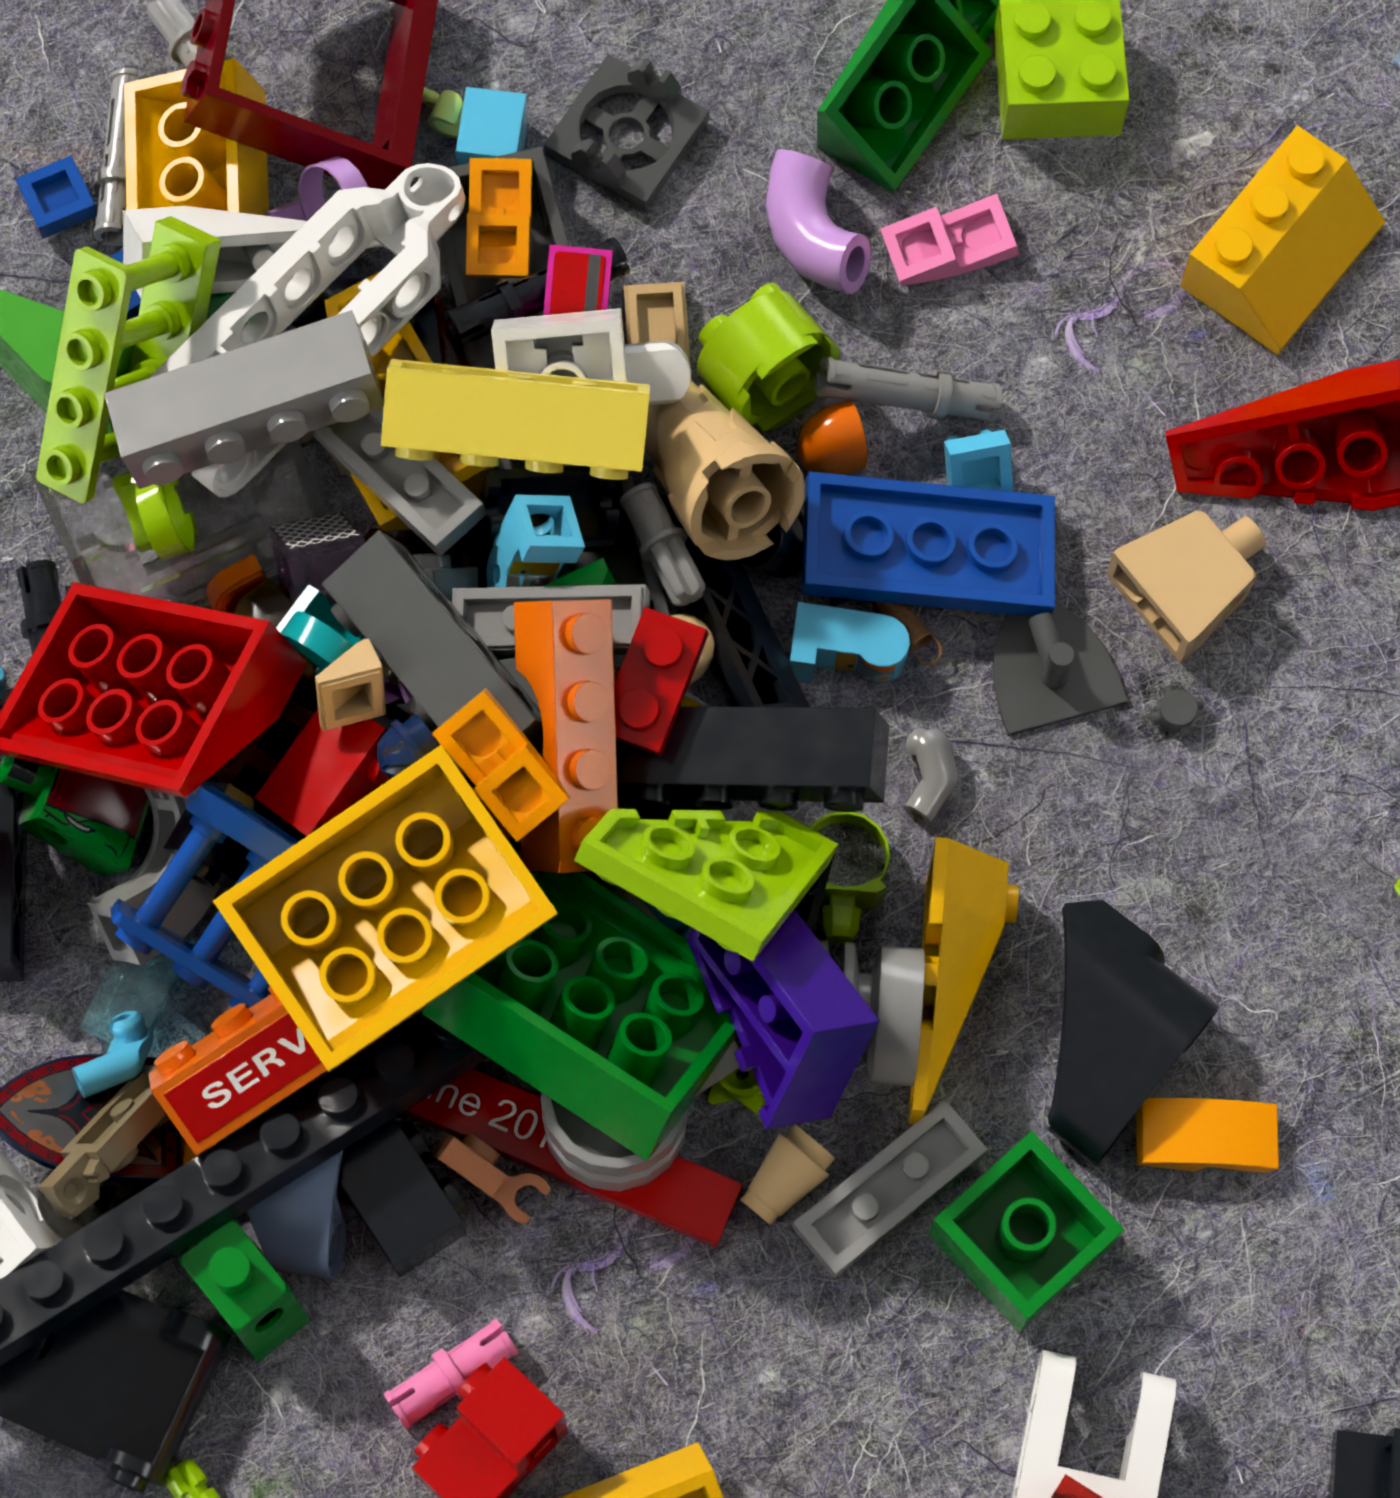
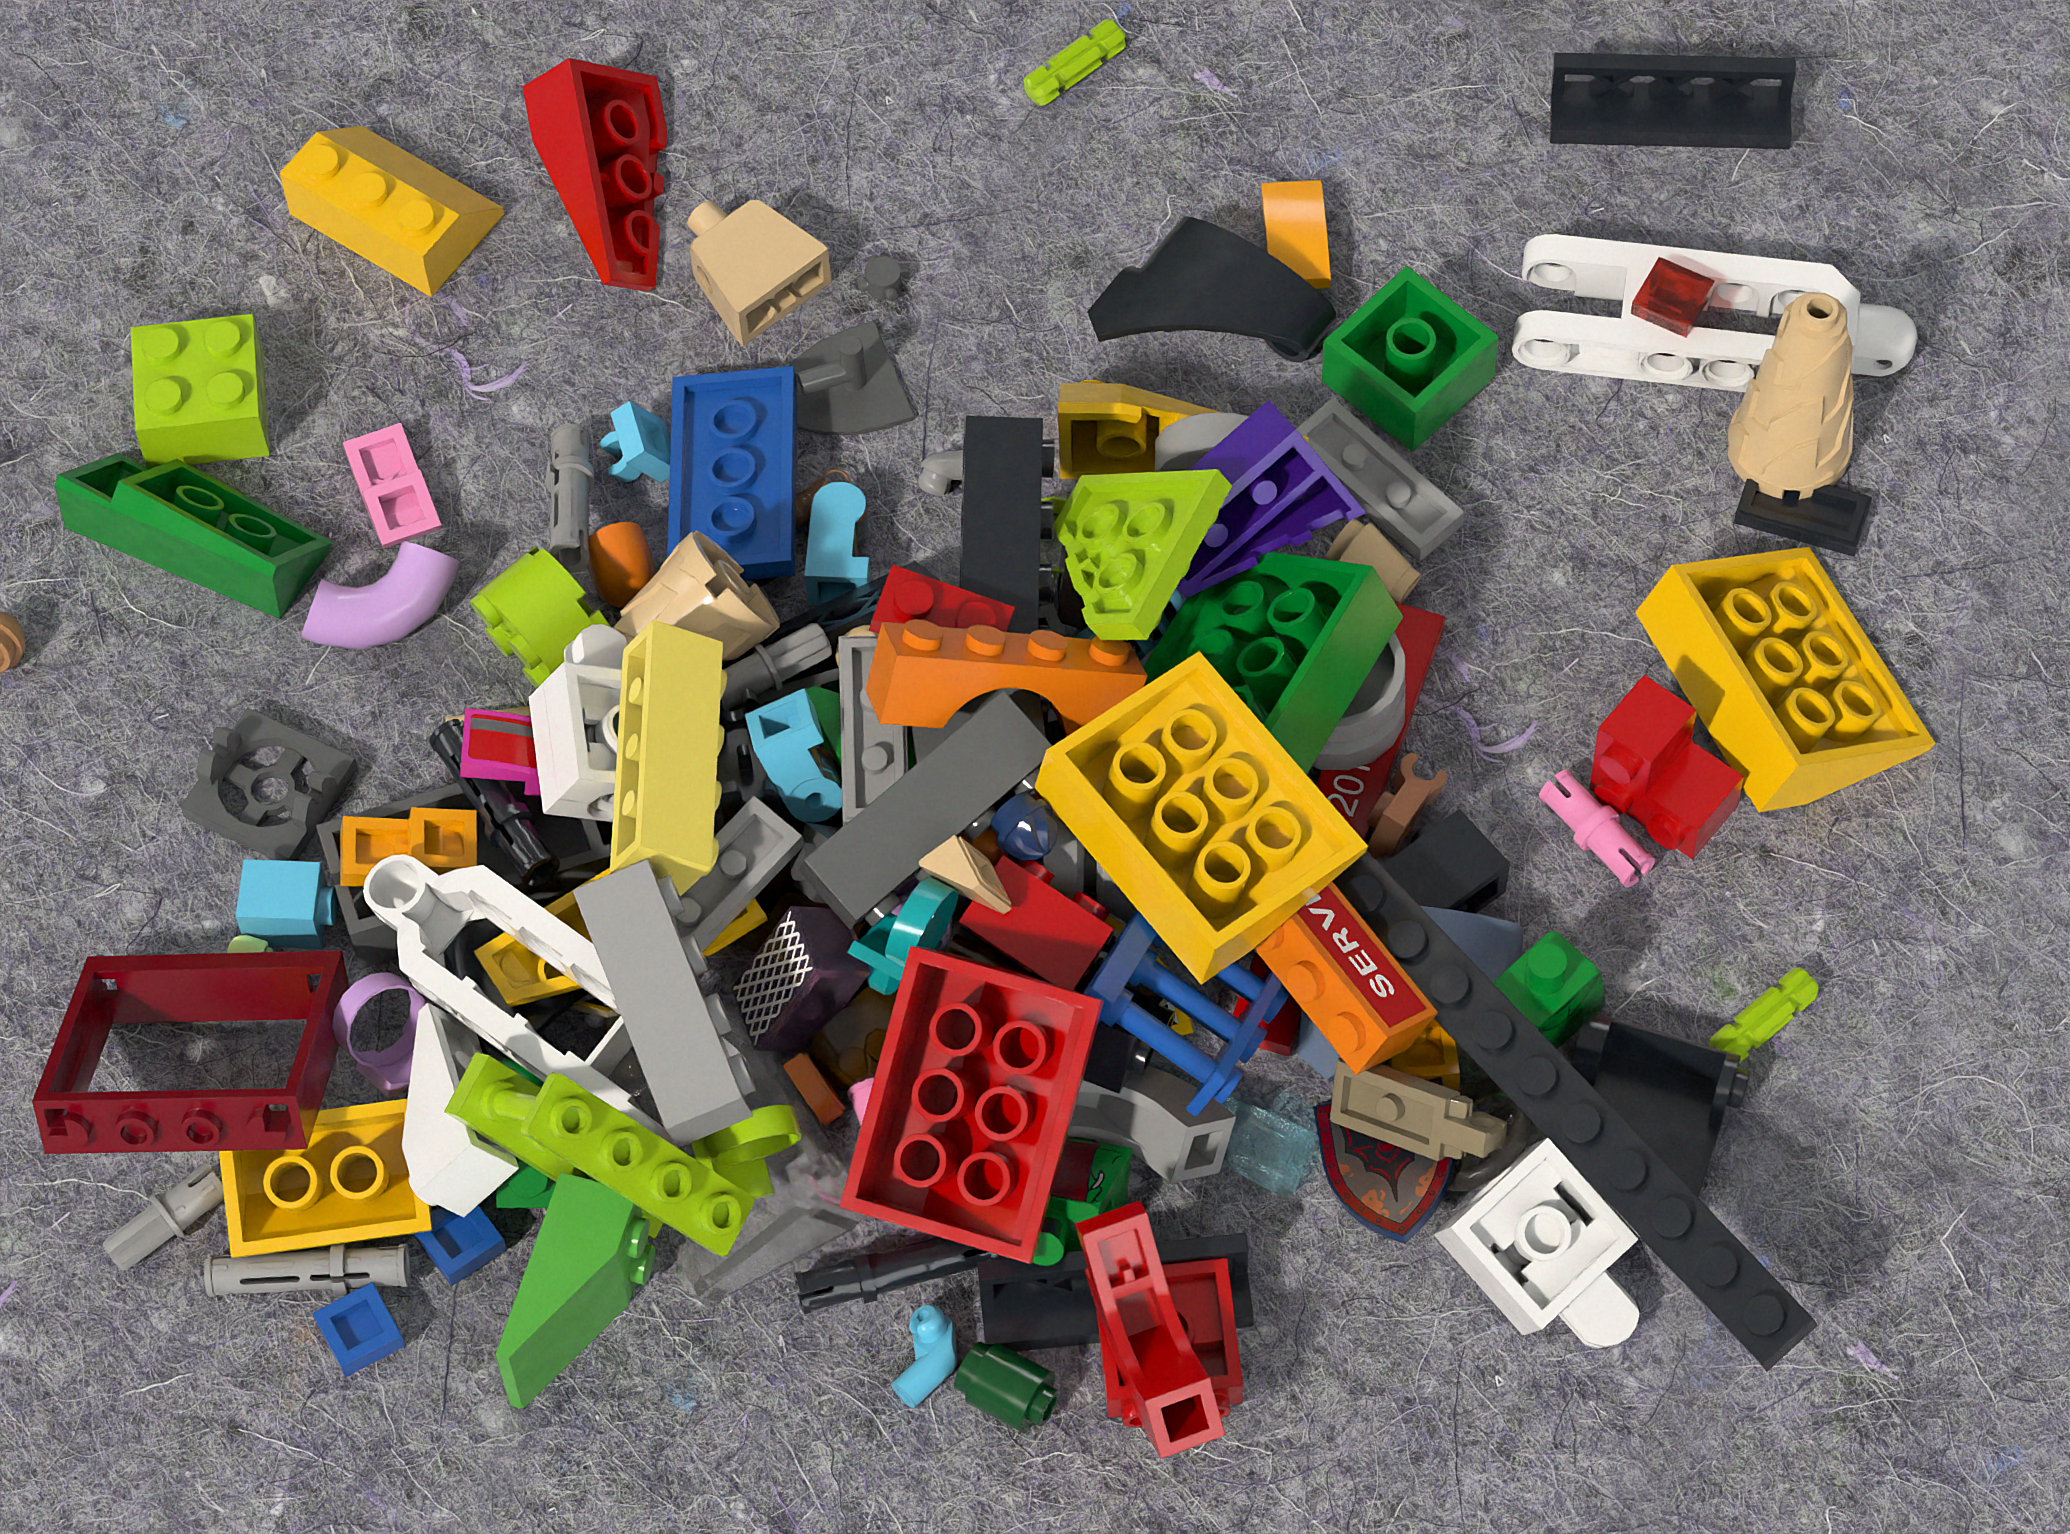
camera: 90 degrees left, 10 degrees down
medium azure arm [72,1011,153,1098] -> none
light orange slope [432,688,570,842] -> none

